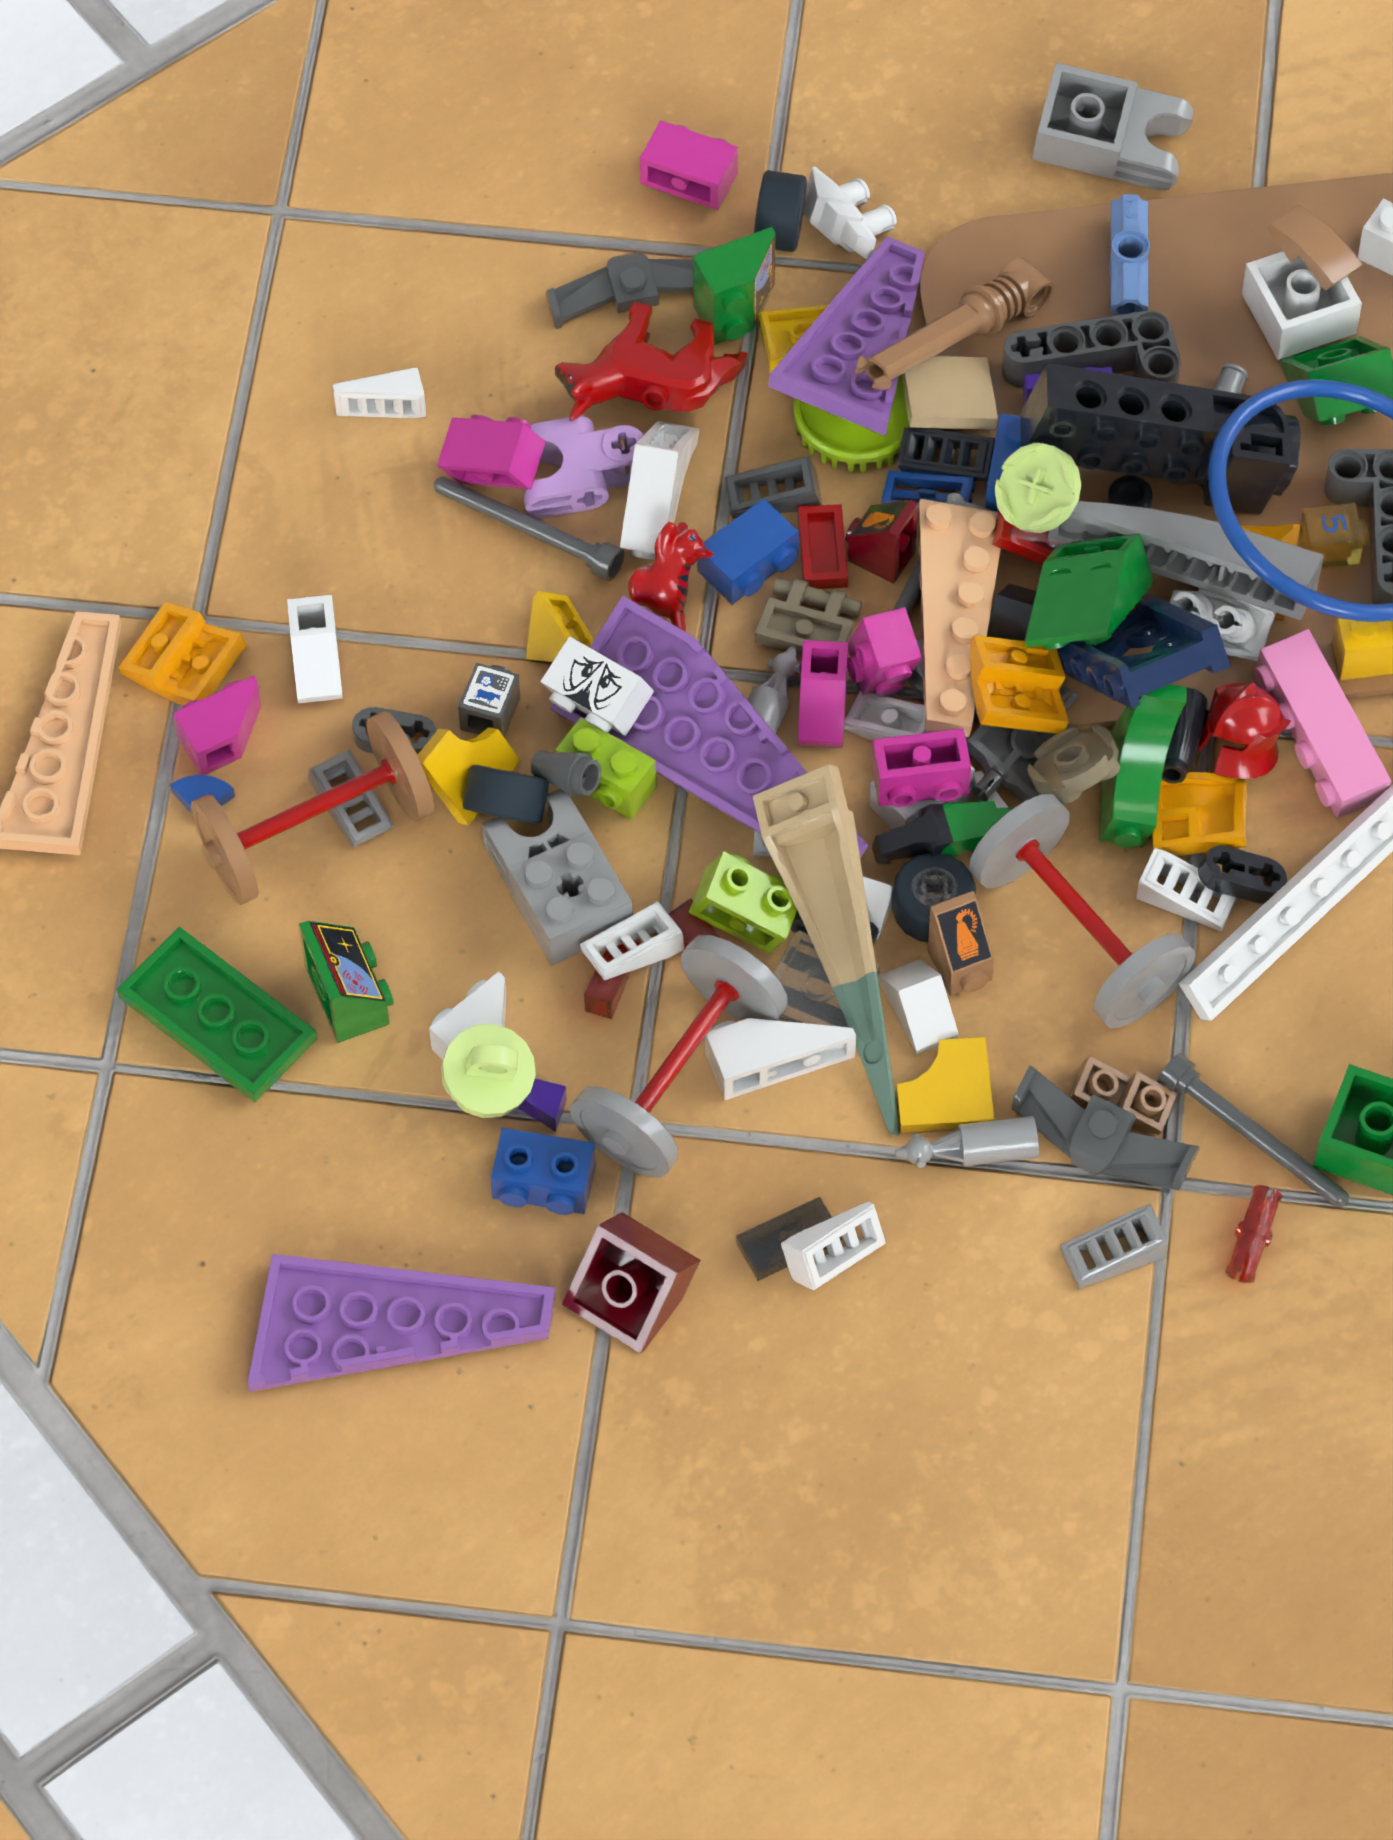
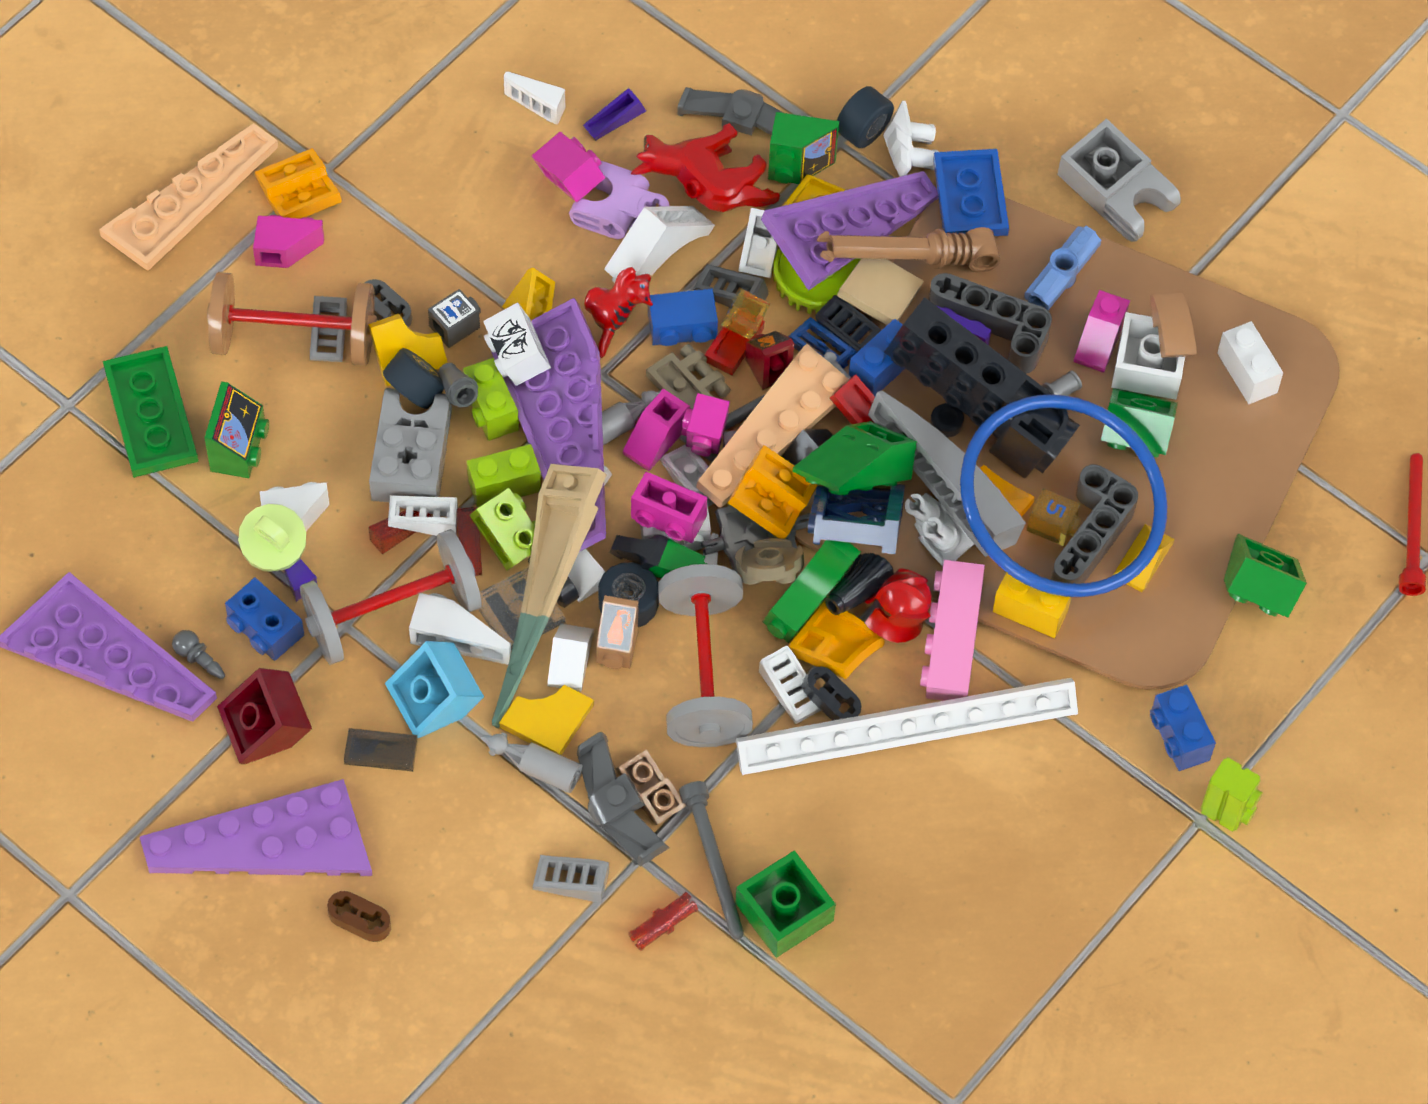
camera: 30 degrees right, 0 degrees up
blue tile [170,775,235,814] -> none
white slope [287,595,343,703] -> none
dark grey piece [434,477,625,581] -> none
dark pink brick [640,120,738,210] -> none
white slope [781,1201,886,1290] -> none
yellowish green tile [994,443,1081,533] -> none
none -> medium lavender wing [139,779,373,876]
none -> dark grey bar [172,630,225,679]
none -> reddish brown beam [327,891,391,942]
none -> medium azure slope [385,641,484,738]
none -> lime brick [467,444,541,508]
none -> dark purple piece [583,88,646,141]
none -> clear yellow brick [721,289,771,340]
none -> white slope [738,208,778,278]
none -> blue plate [933,149,1009,236]
none -> dark pink slope [1074,290,1130,372]

